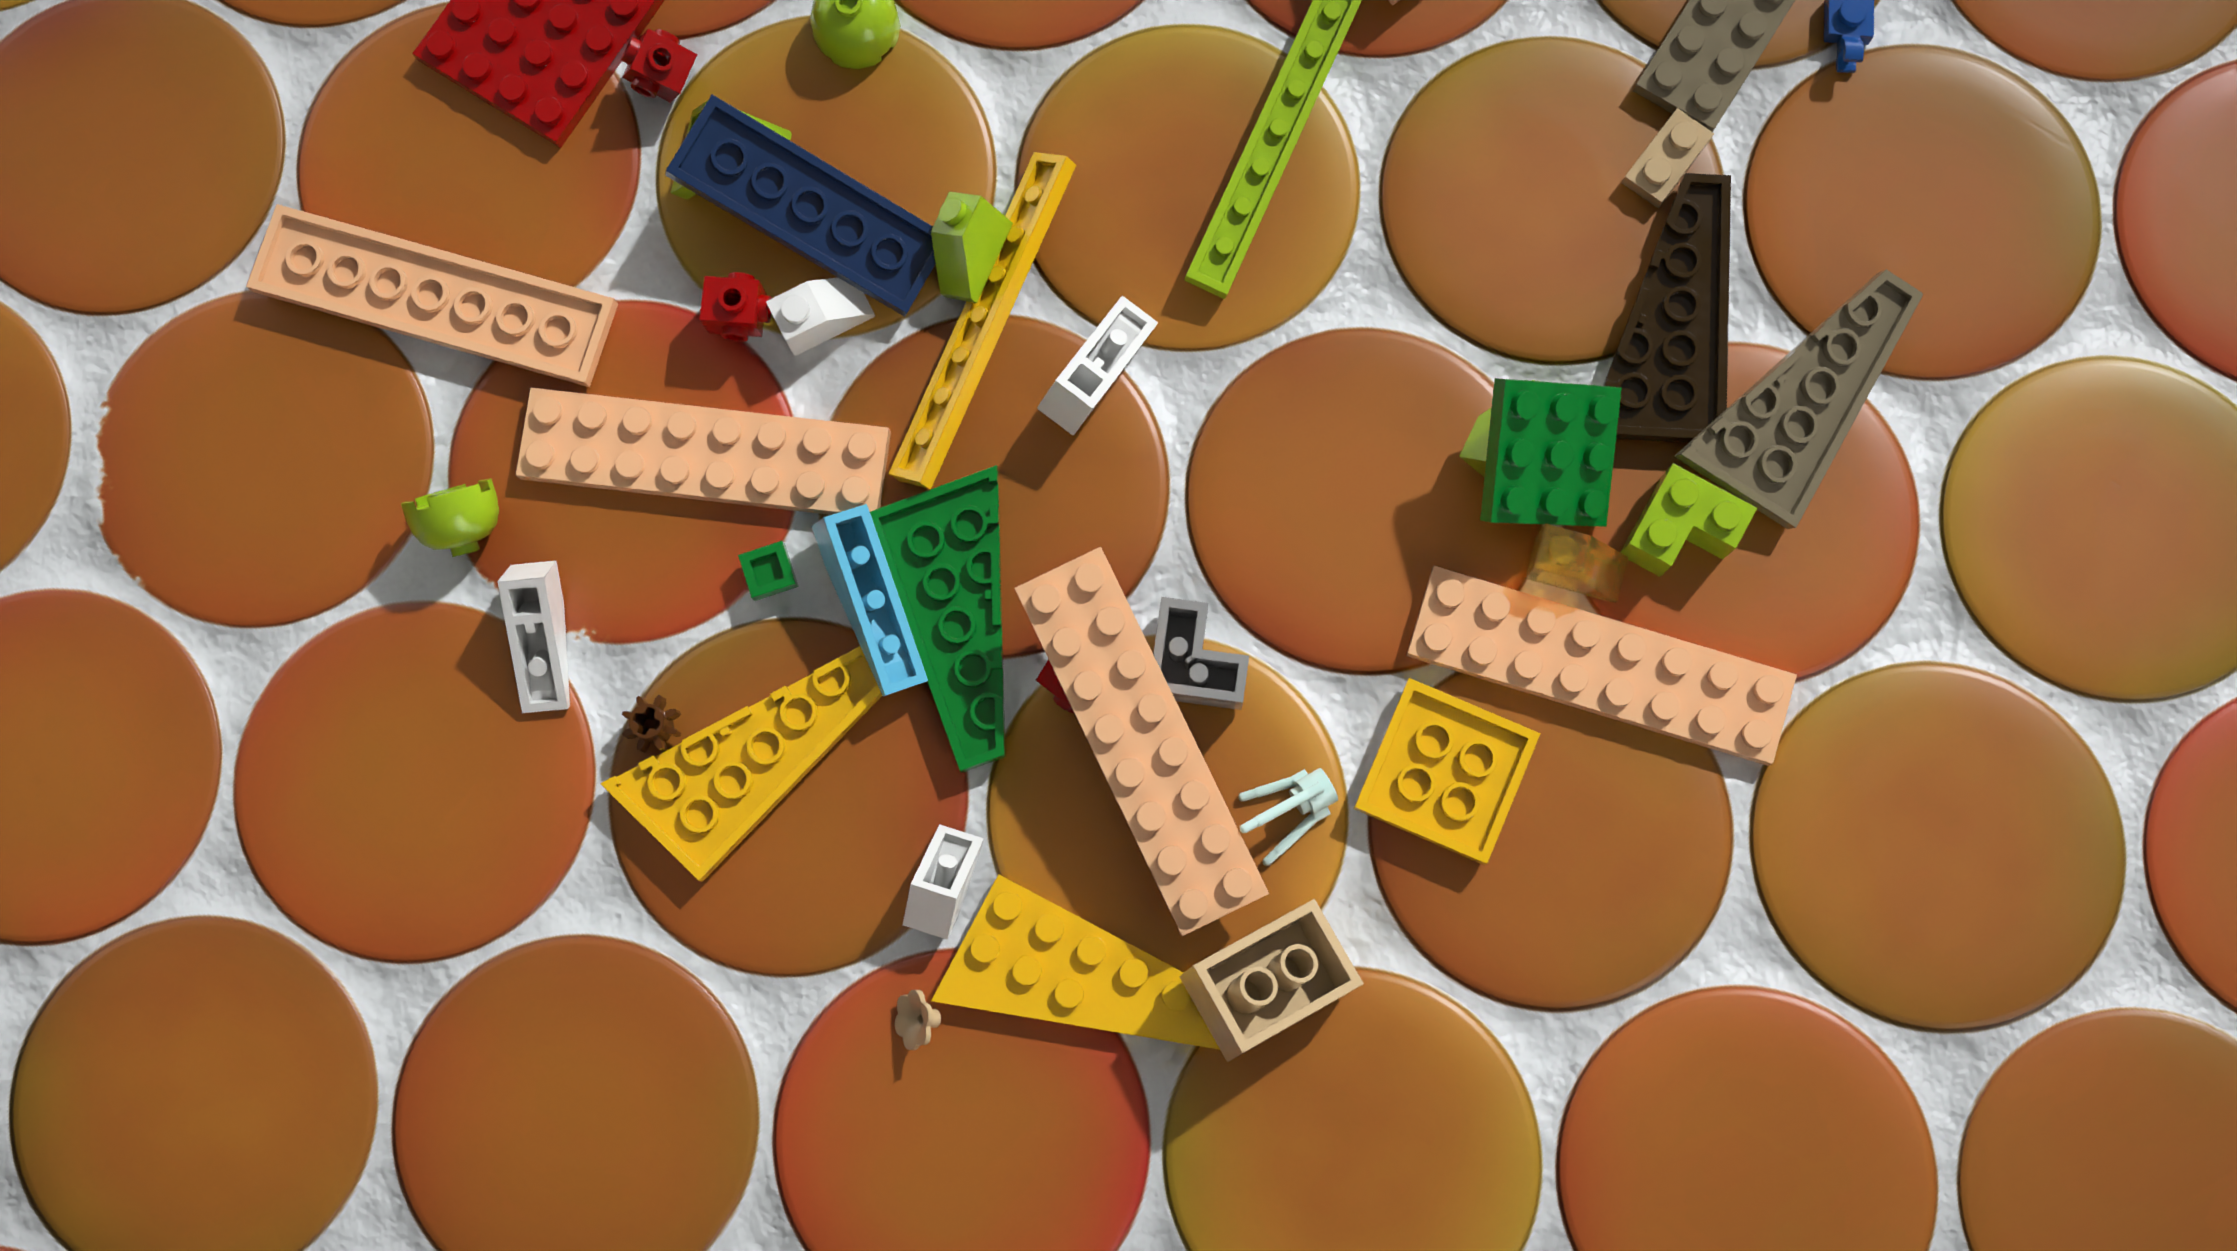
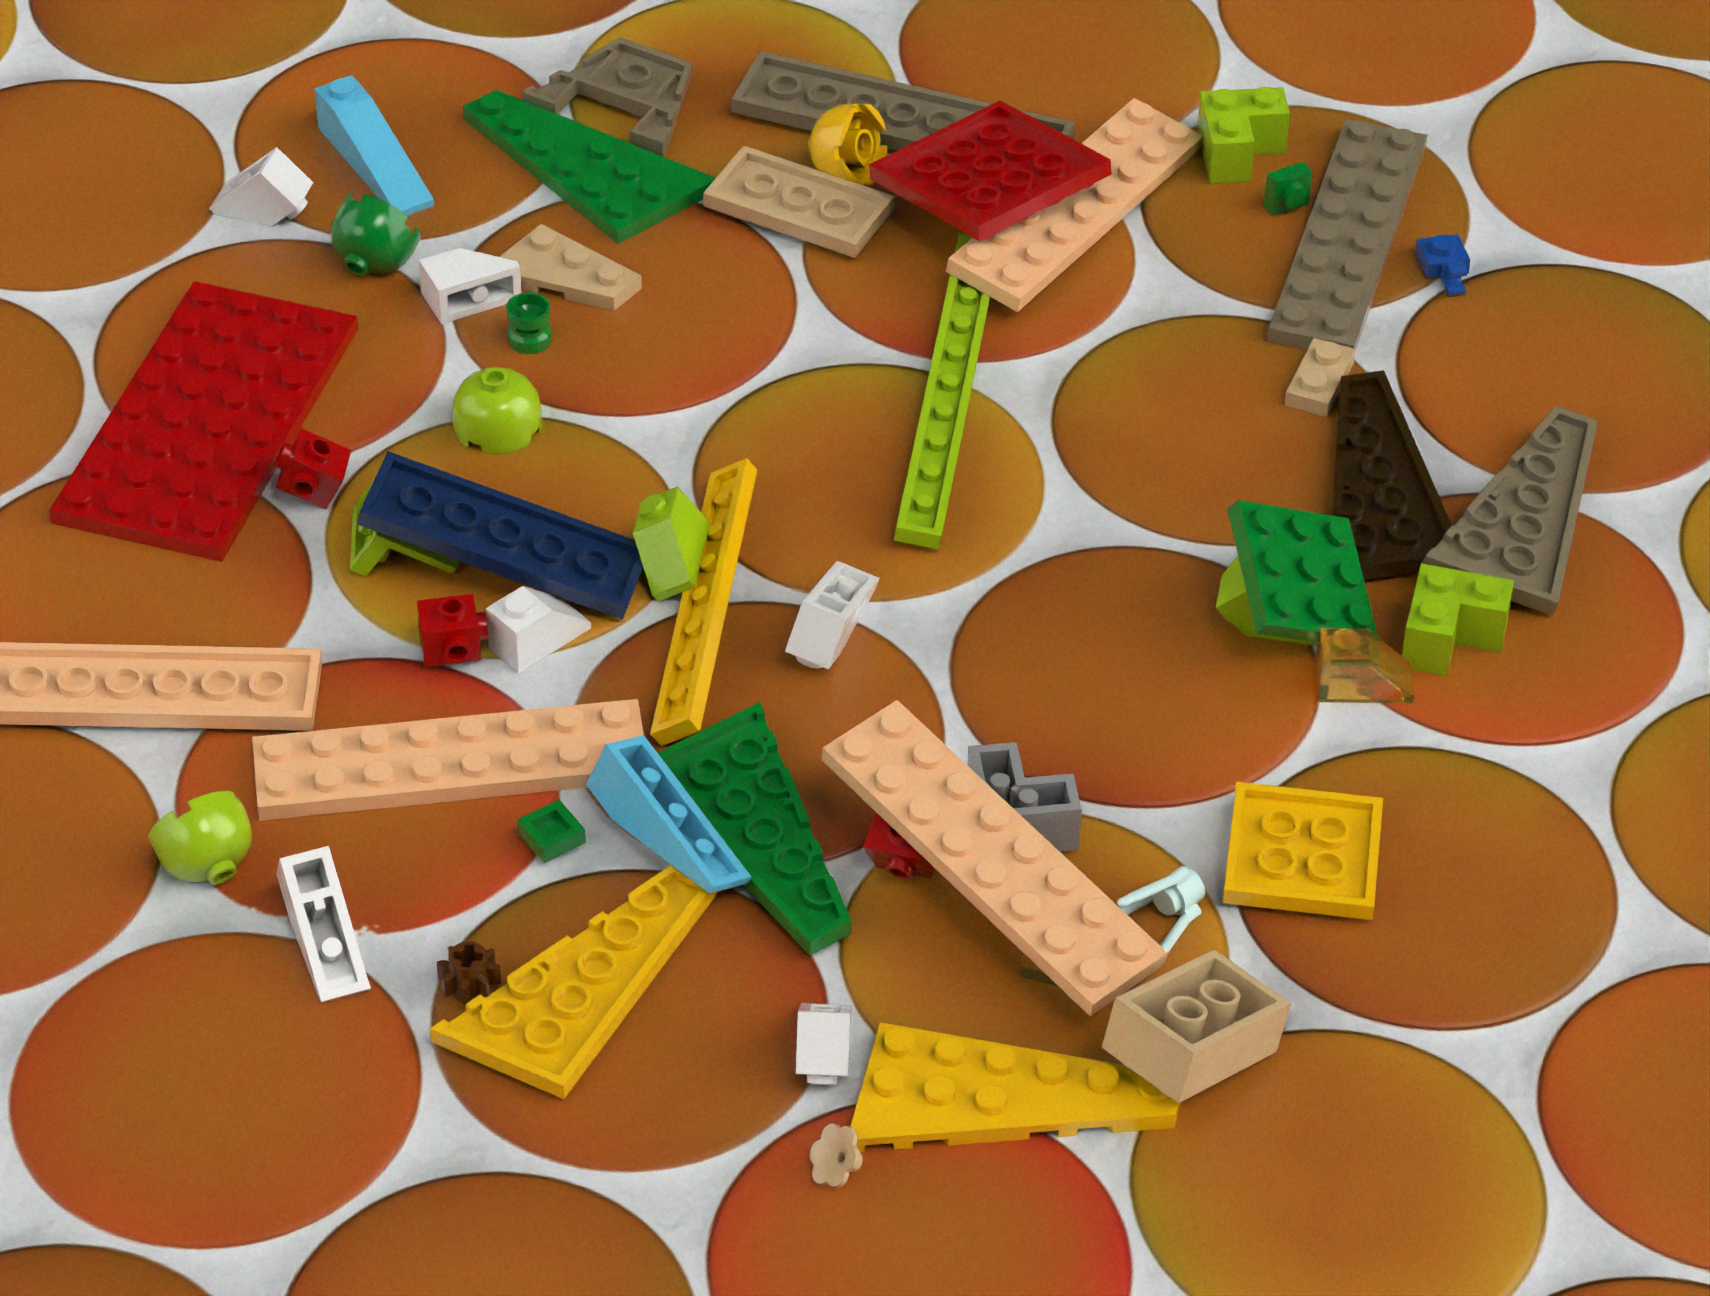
camera: 25 degrees left, 35 degrees down
light nougat plate [1406,566,1797,766] -> none

